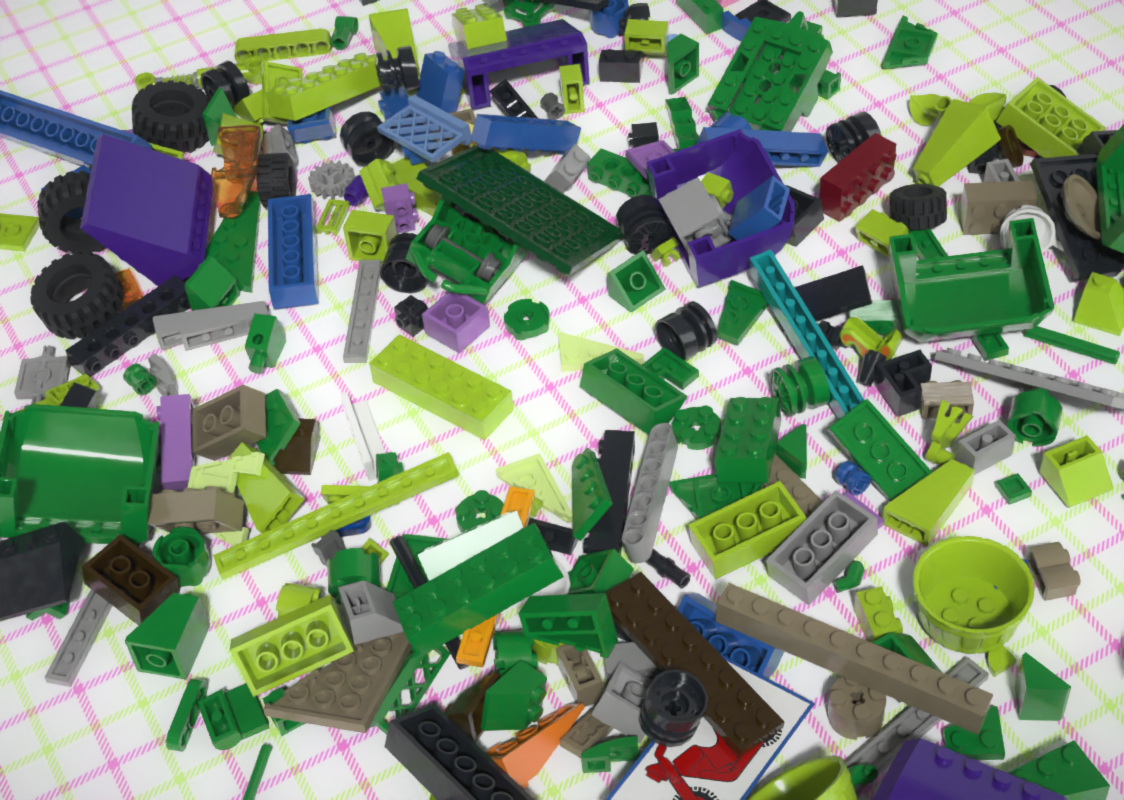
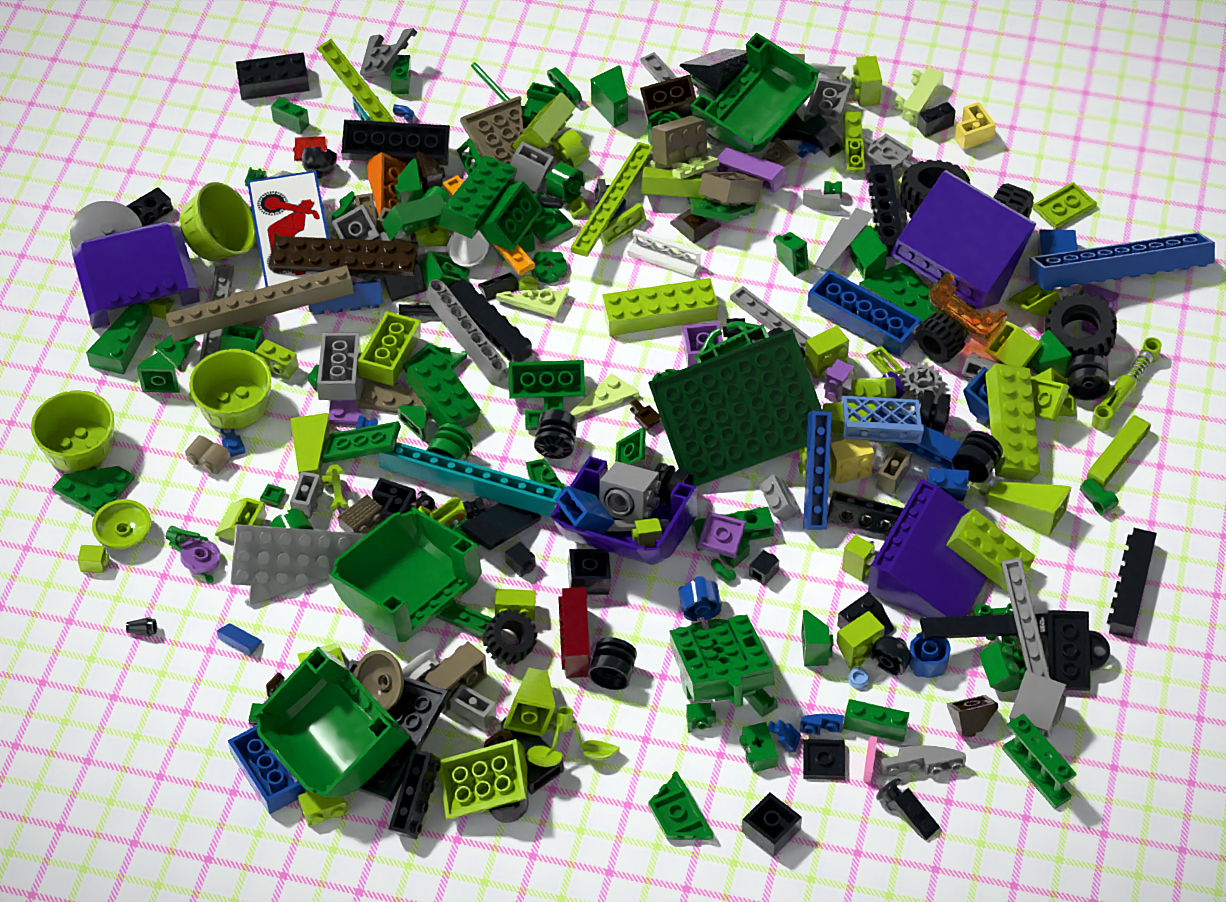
camera: 130 degrees right, 5 degrees up
green brick [376,452,403,483] -> none
green wing [572,448,613,541] -> none
black wheel [639,669,708,747] -> none
green slope [665,97,699,149] -> none
green plate [672,405,721,450] -> none
blue brick [696,127,828,167] -> none
green arm [848,764,879,788] -> none
green axle [1024,326,1120,364] -> none
none -> black brick [505,541,536,578]
none -> dark brown plate [630,399,661,431]

